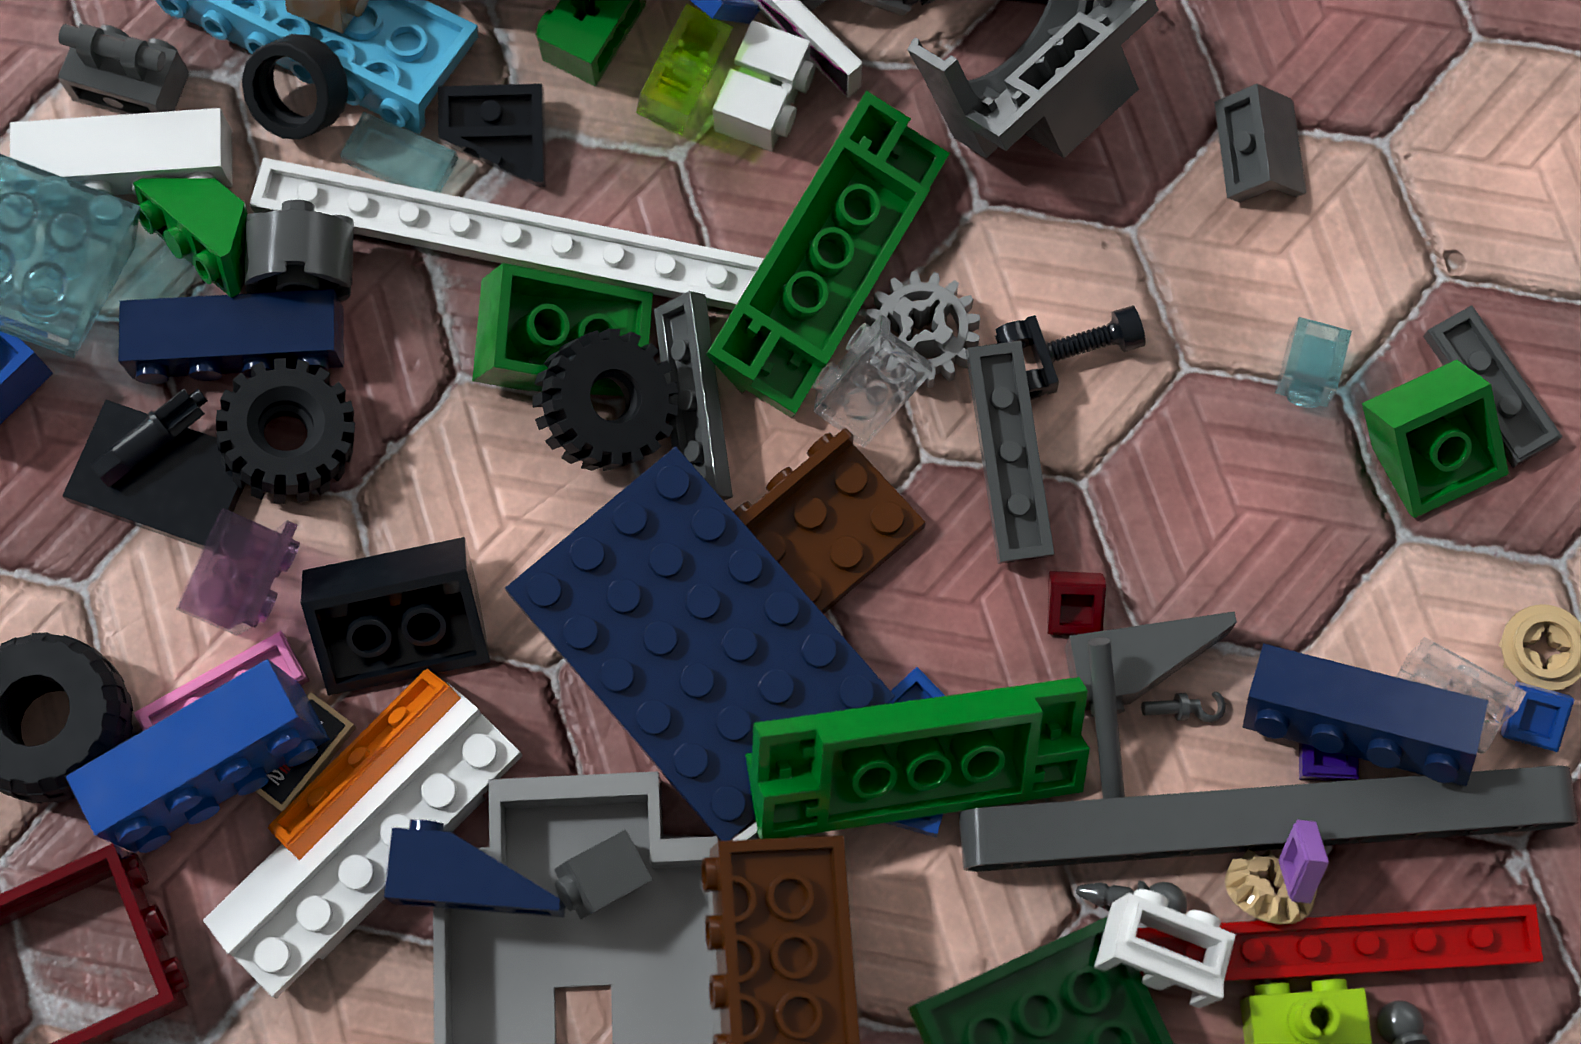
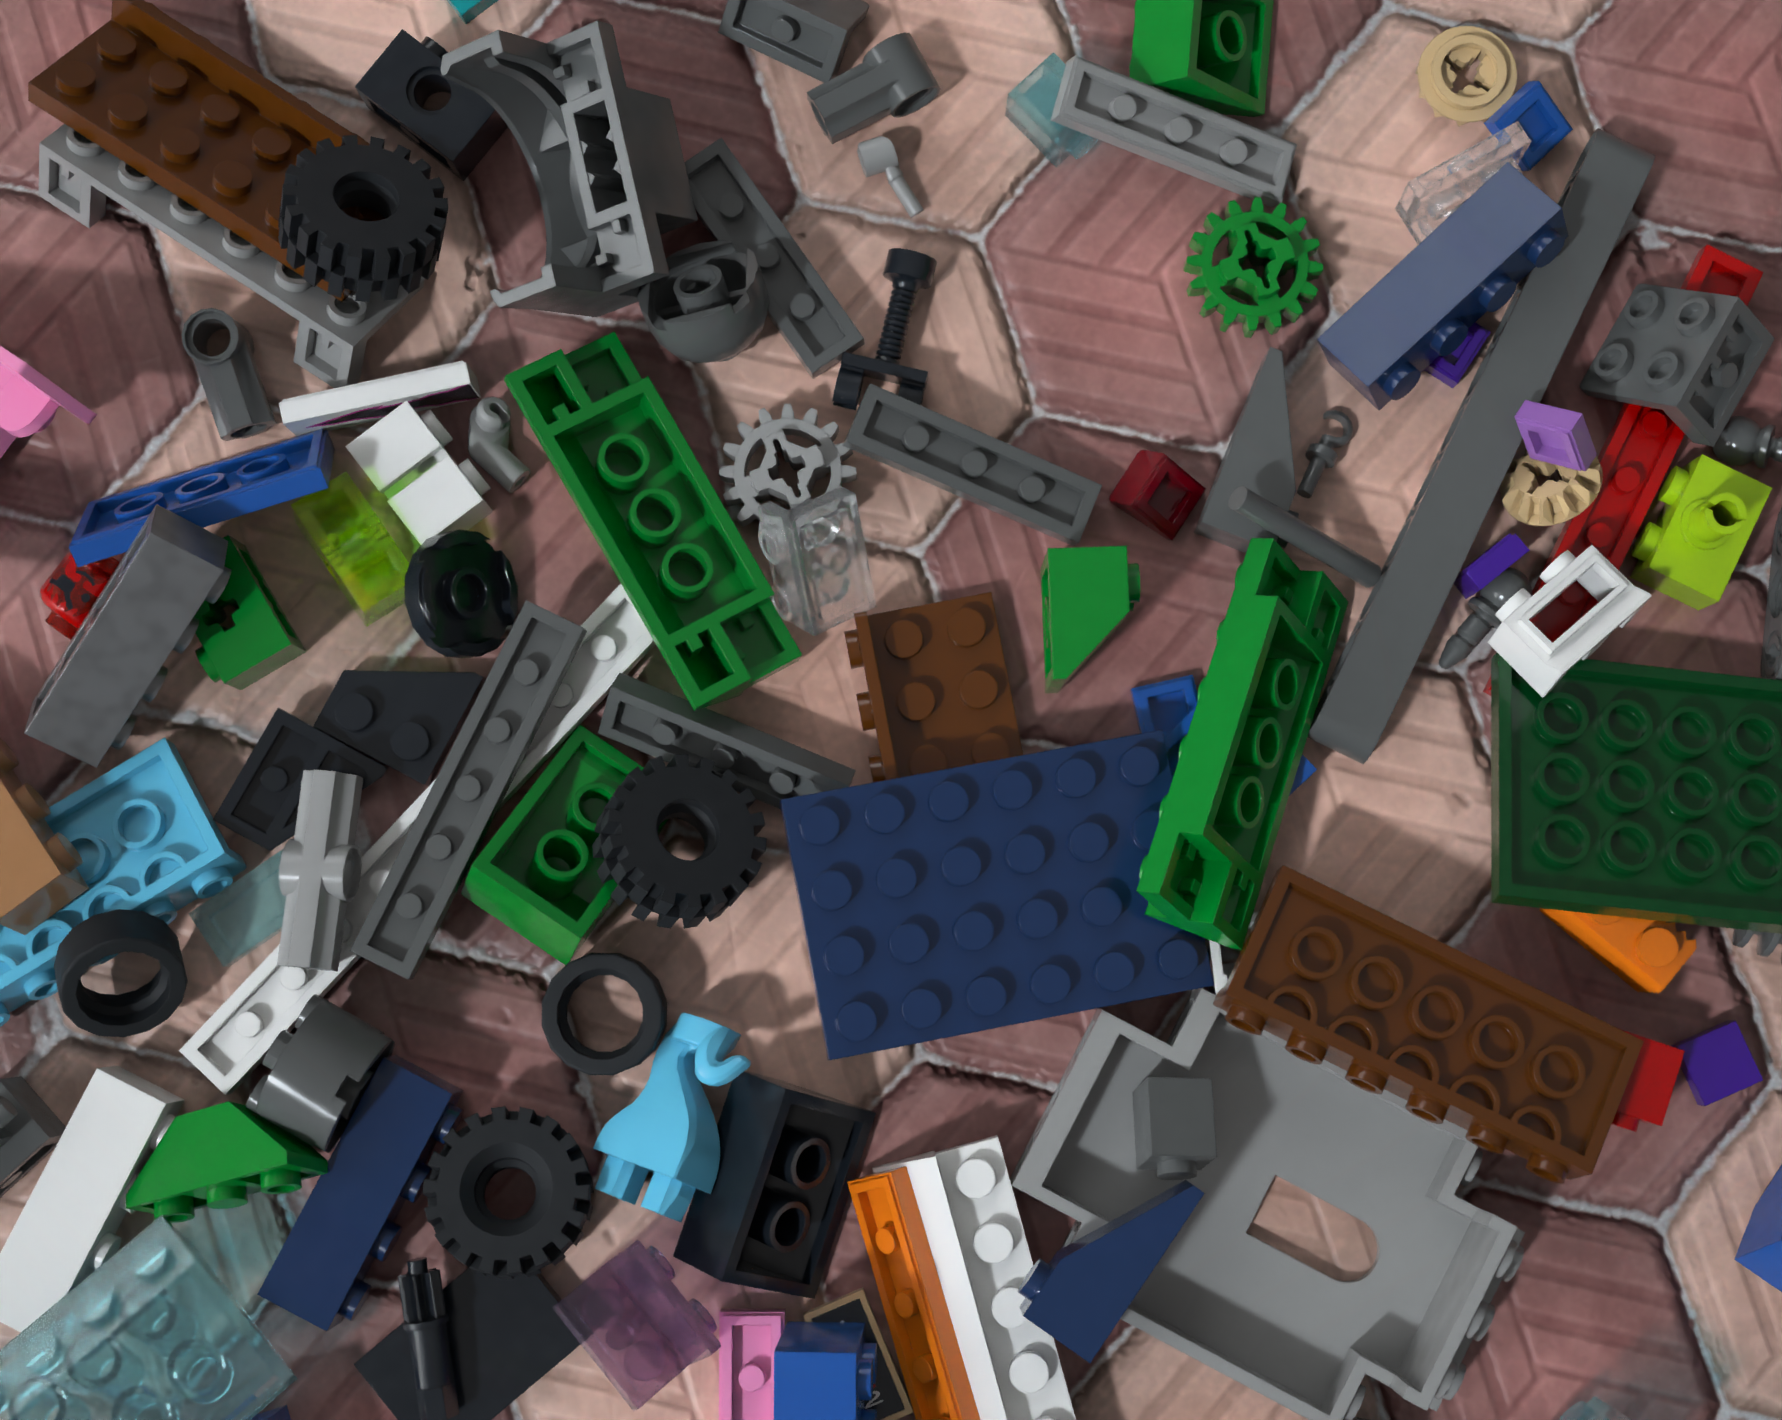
camera: 60 degrees left, 10 degrees up
none -> light grey piece [277,769,363,971]
none -> black wing [313,670,486,786]
none -> dark grey plate [350,600,587,980]
none -> black tile [405,529,518,658]
none -> light grey arm [468,396,531,493]
none -> black tyre [541,953,667,1075]
none -> medium azure hips [593,1012,751,1222]
none -> dark grey cylinder [637,240,770,363]
none -> dark grey plate [685,138,864,379]
none -> dark grey piece [807,33,941,144]
none -> light grey hand [857,136,924,218]
none -> green slope [1040,546,1140,693]
none -> light grey tile [1050,56,1297,207]
none -> green gear [1183,197,1323,338]
none -> dark purple tile [1454,533,1530,599]
none -> dark grey bracket [1580,284,1775,447]

